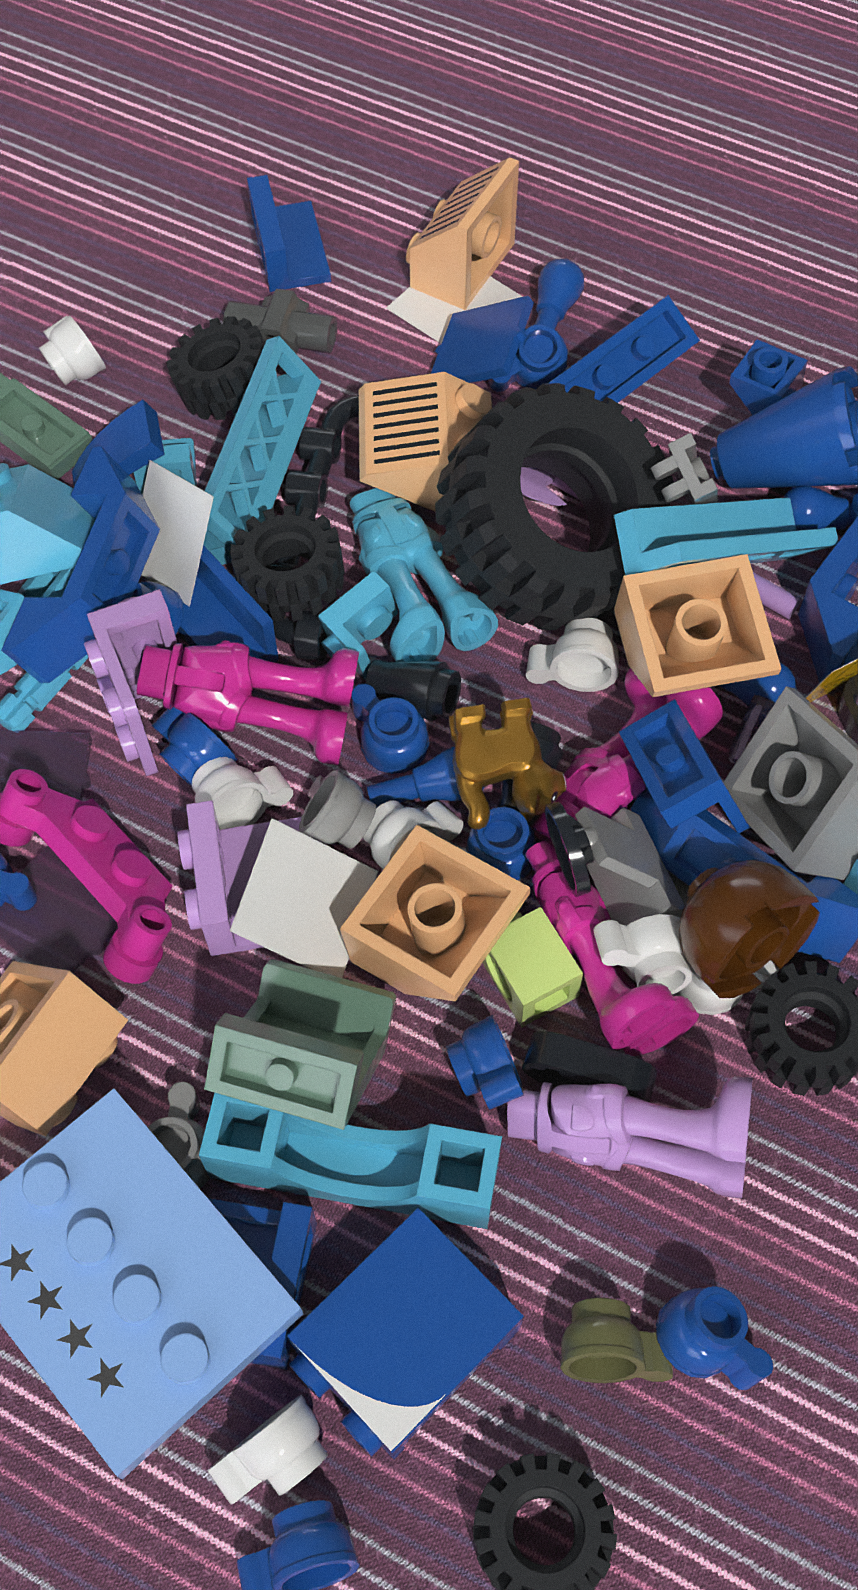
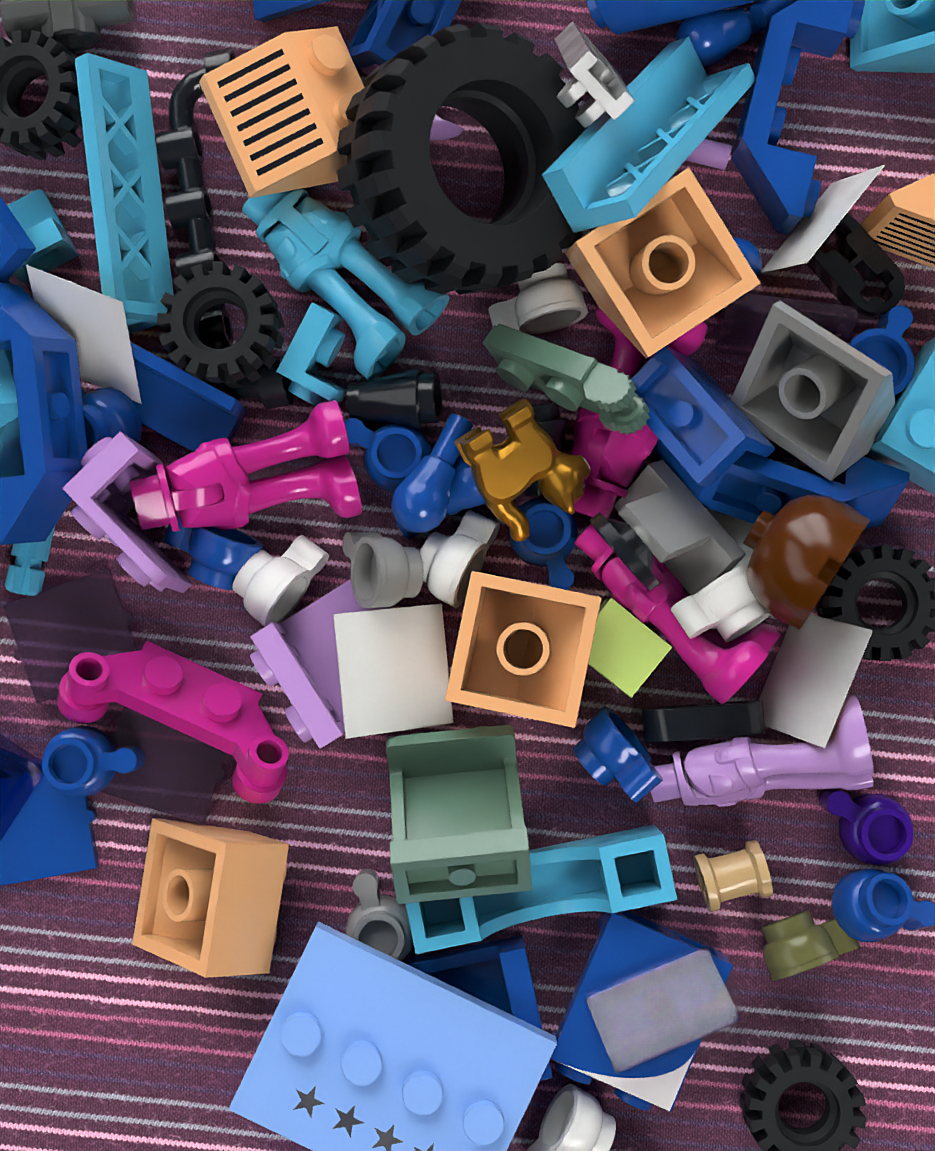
camera: 25 degrees left, 25 degrees up
none -> blue piece [391,414,473,533]
none -> sand green hinge [482,324,650,435]
none -> clear purple slope [585,947,740,1073]
none -> tan bush [693,839,773,912]
none -> white sticker [759,614,873,748]
none -> dark purple piece [819,788,914,865]

